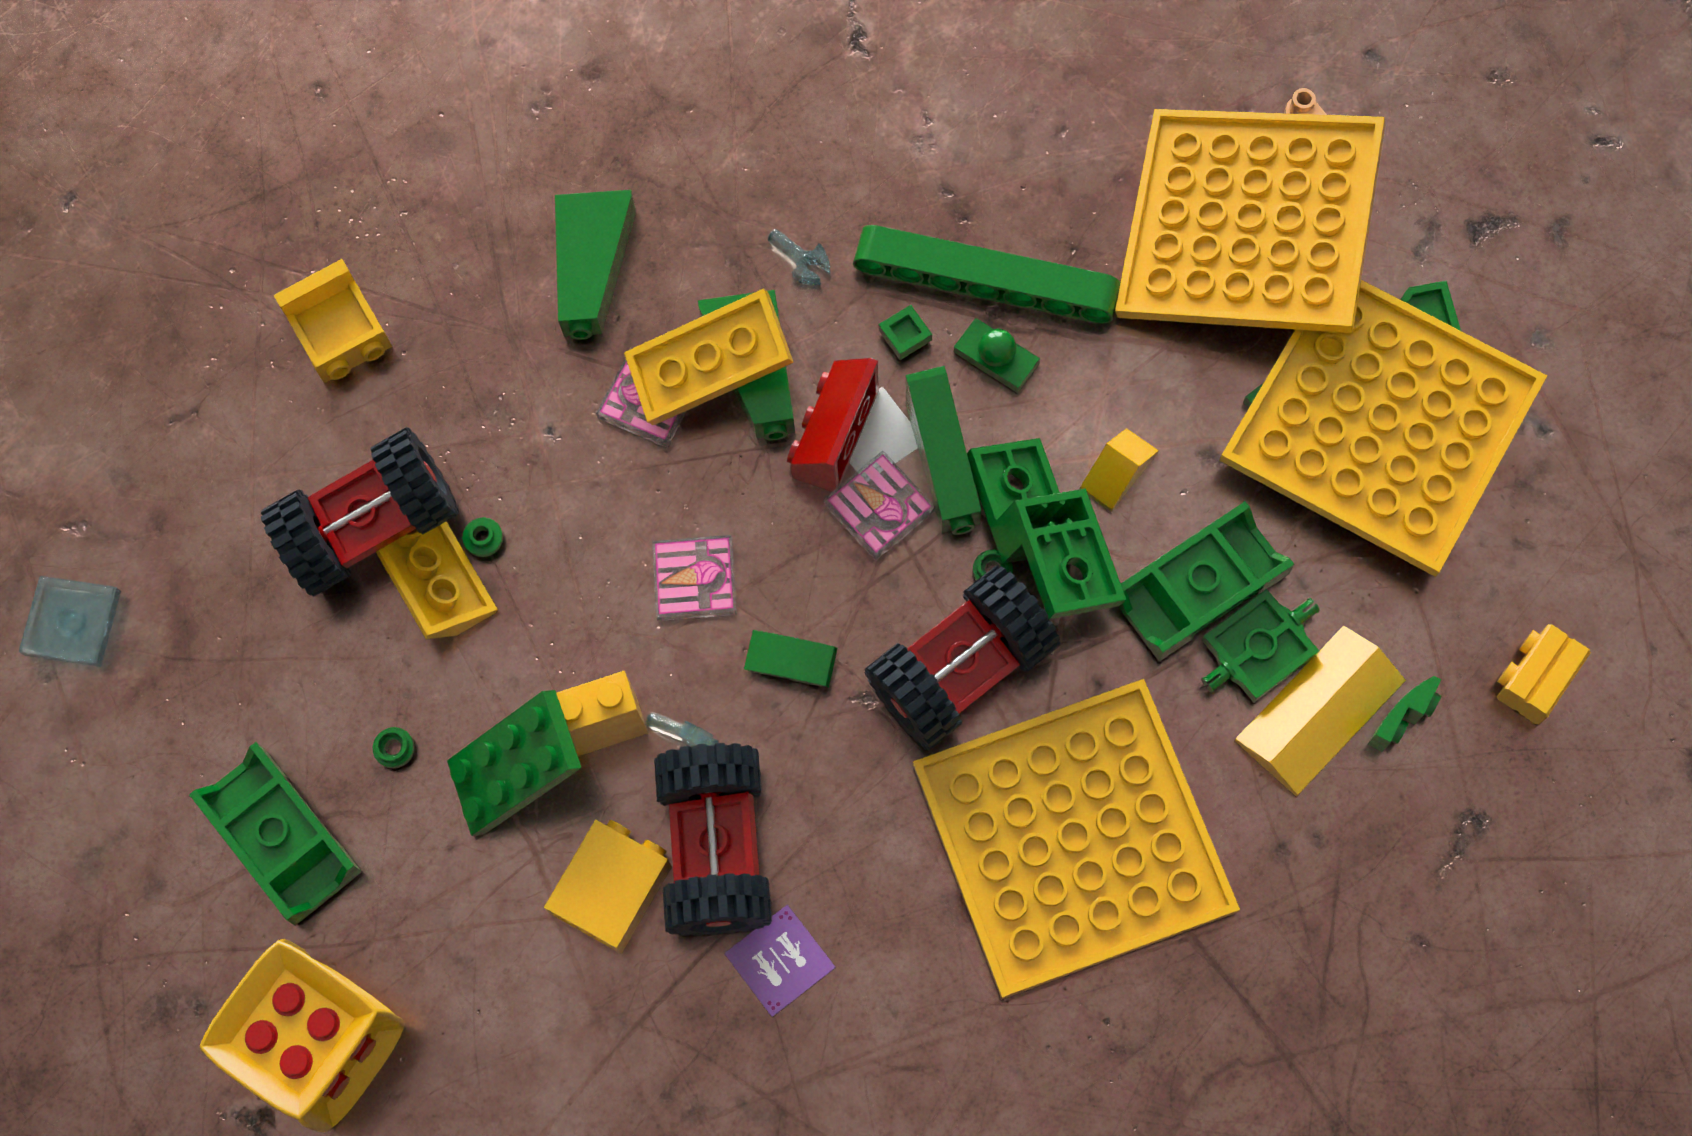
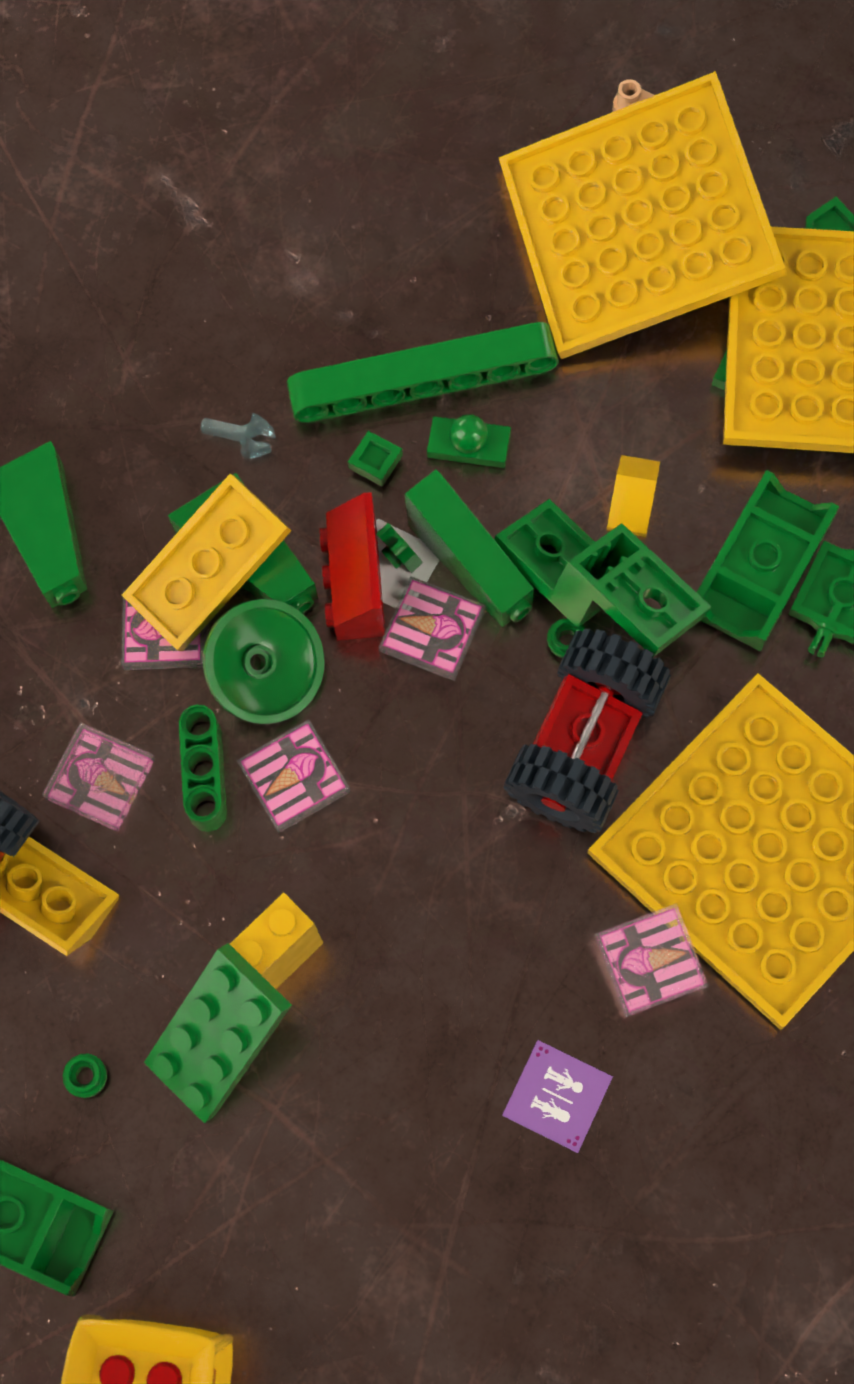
camera: 25 degrees left, 0 degrees up
green plate [462,517,503,557] -> none
yellow brick [544,819,672,954] -> none
clear light blue bar [646,712,719,747] -> none
black plate [654,743,772,936] -> none
green slope [744,630,838,688] -> none
none -> clear tile [42,722,156,832]
none -> green beam [179,704,227,832]
none -> green dish [203,599,325,724]
none -> green plate [376,523,423,574]
none -> clear tile [594,904,709,1017]

